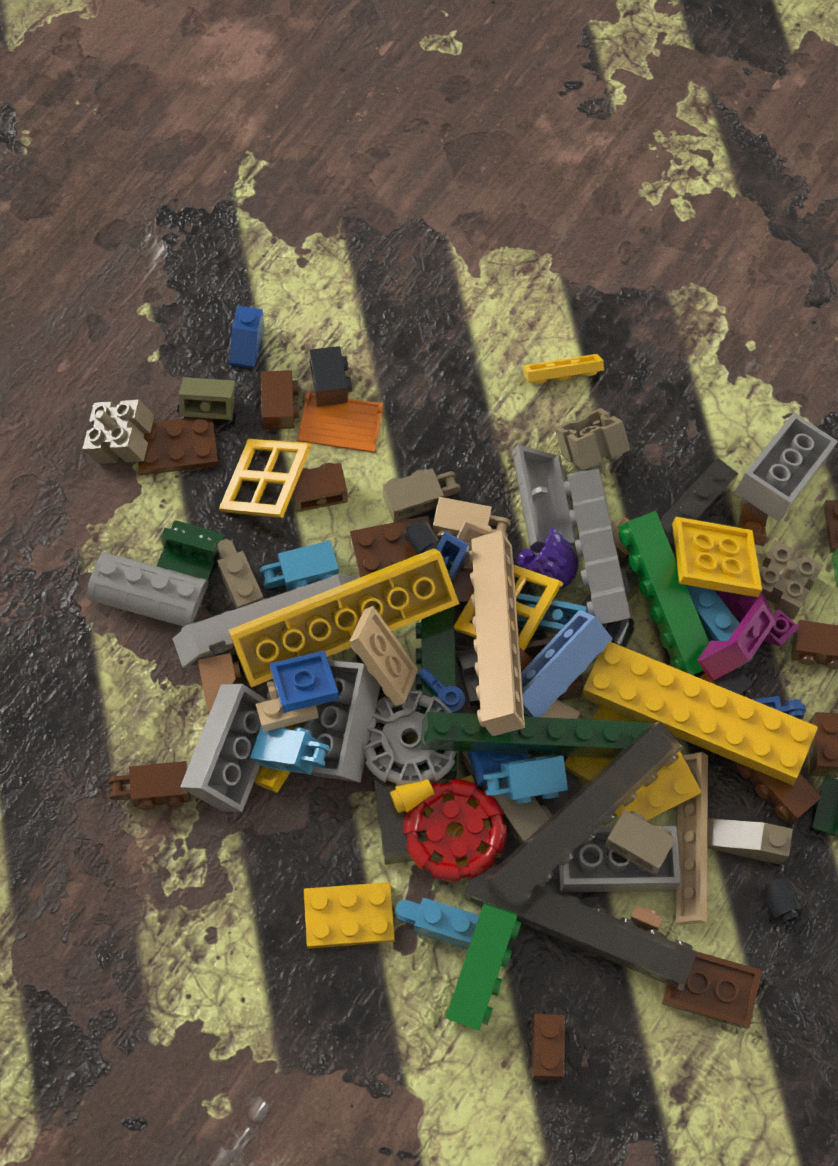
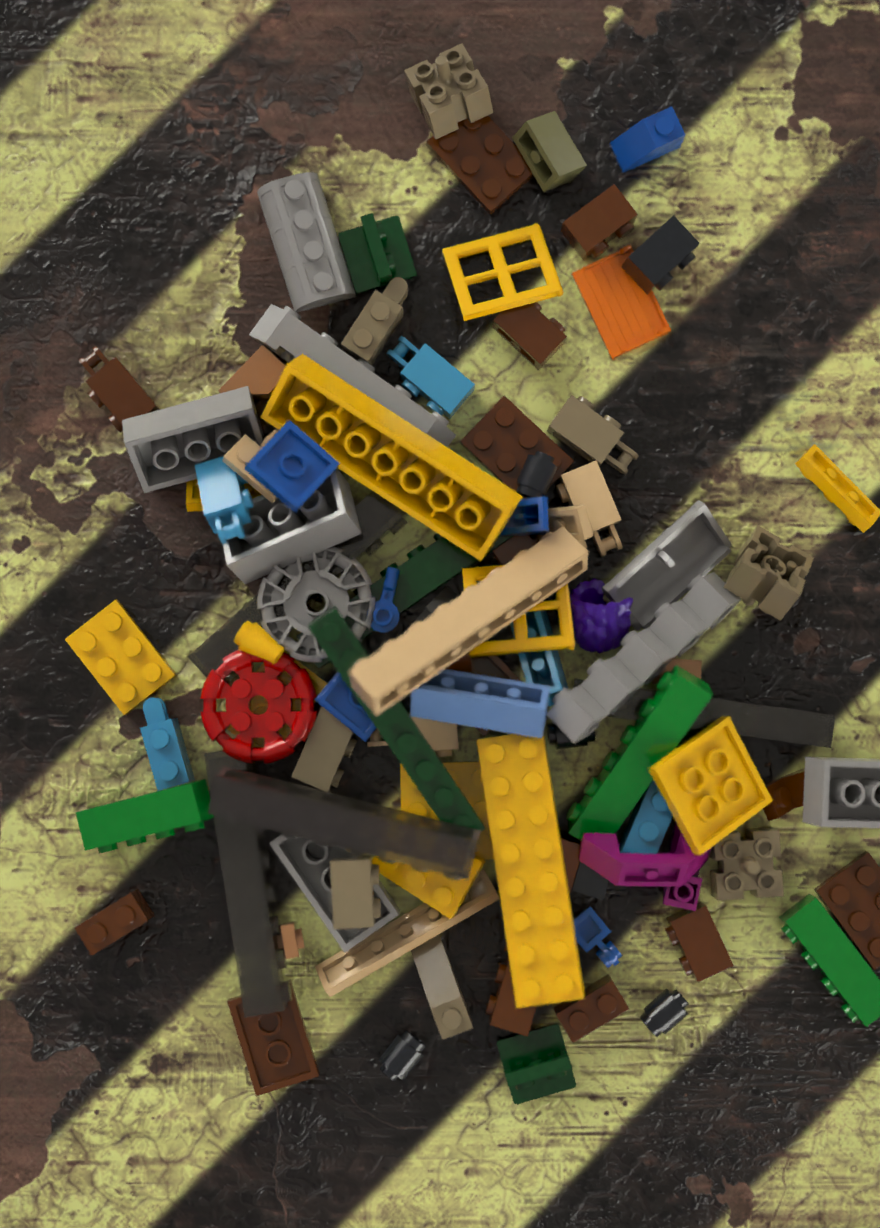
camera: 60 degrees right, 20 degrees up
tan plate [349,606,419,706] -> none
dark azure brick [483,754,568,804] -> none

